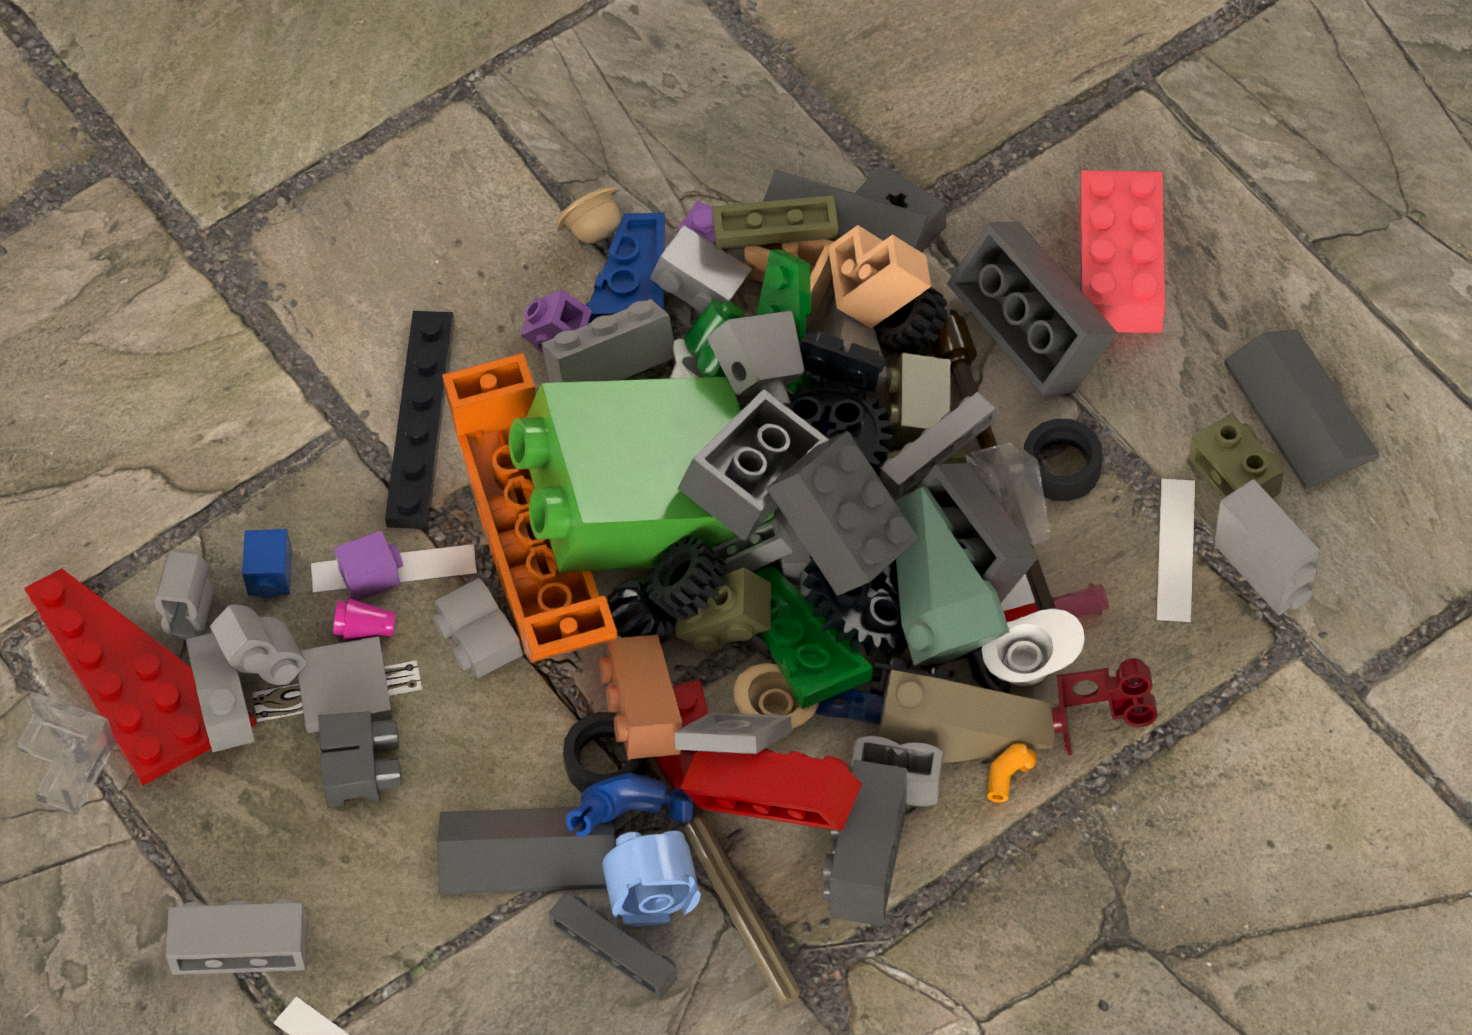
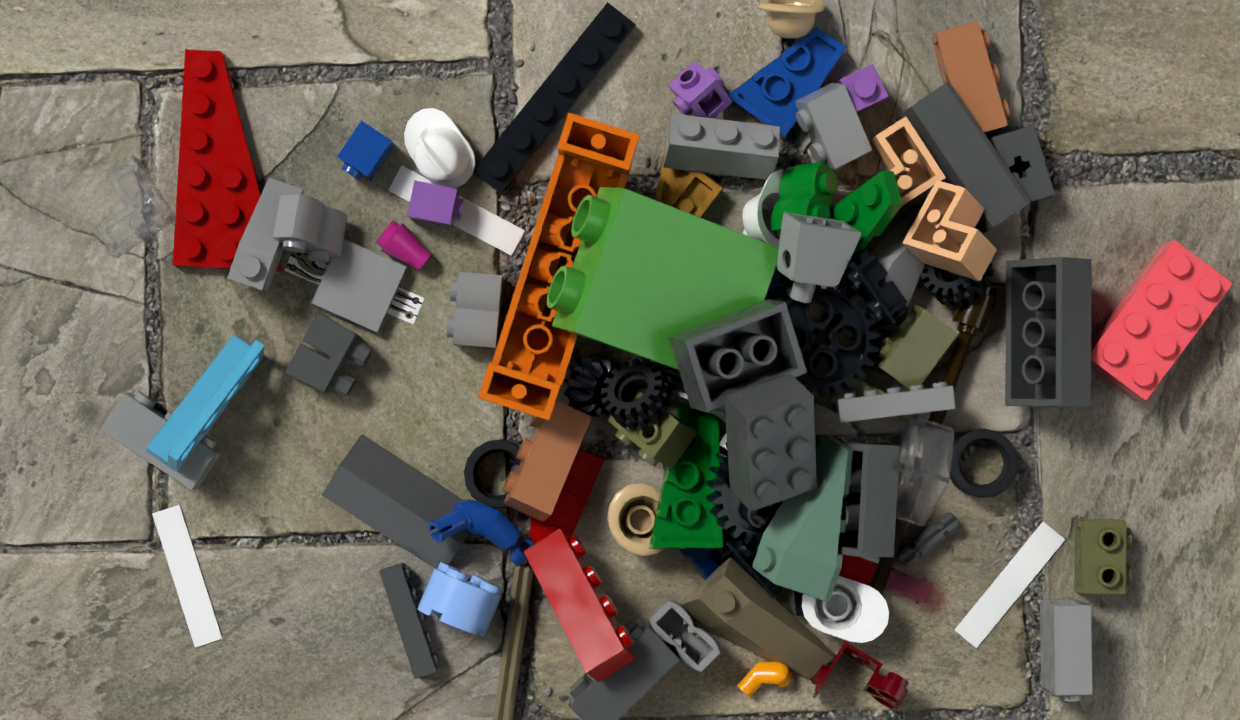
camera: 30 degrees right, 30 degrees up
light grey brick [154,550,215,640] -> none
light grey tile [674,712,792,754] -> none
olive hinge [712,195,839,251] -> none
dark grey slope [1224,329,1379,489] -> none
none -> medium azure fence [146,334,265,472]
none -> white piece [404,108,476,188]
none -> dark grey axle [896,512,961,568]
none -> nougat brick [931,21,1010,135]

